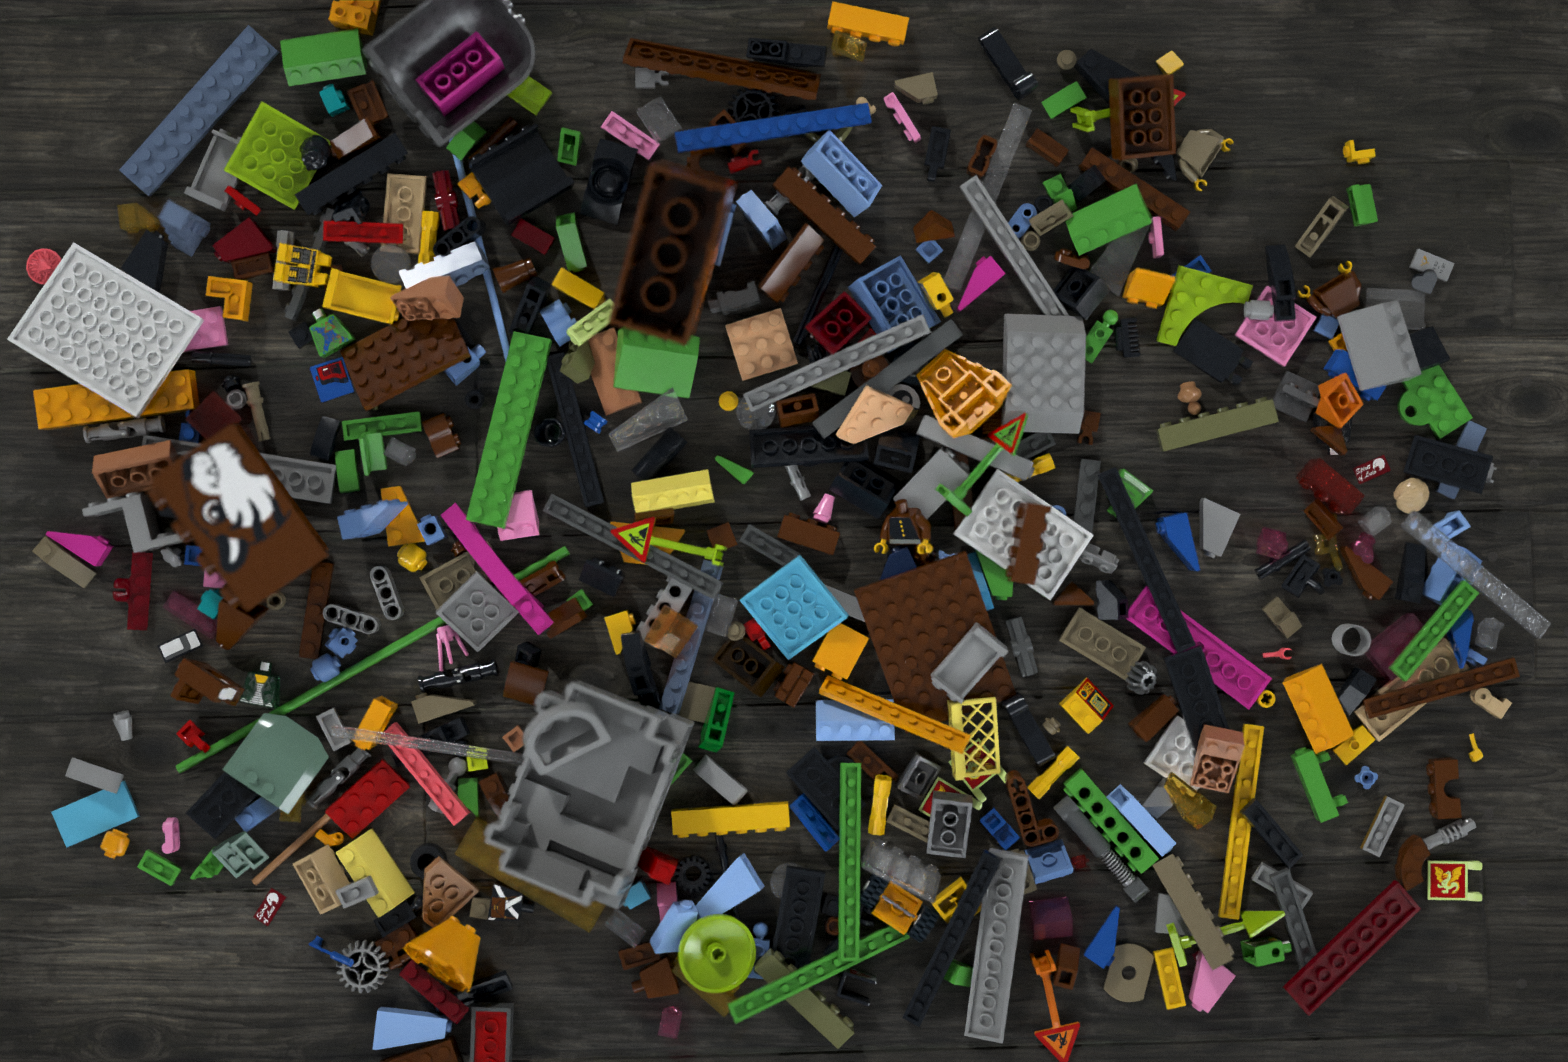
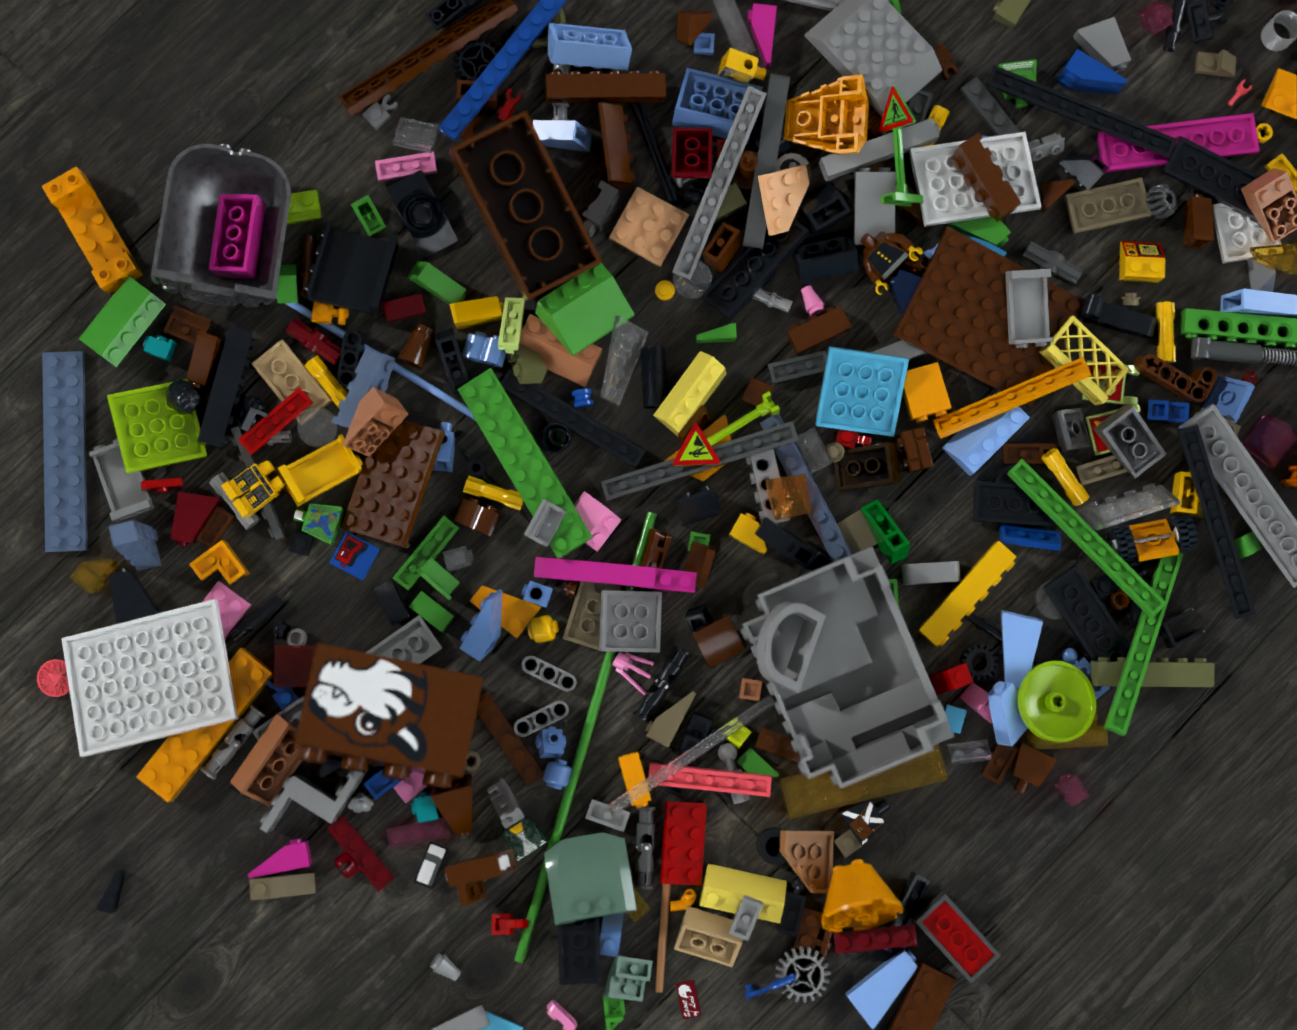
camera: 50 degrees left, 5 degrees down
dark tan pin [242,381,271,442] -> none
none -> yellow axle [463,476,524,511]
none -> light grey hinge [487,778,525,829]
none -> light grey hinge [524,499,567,547]

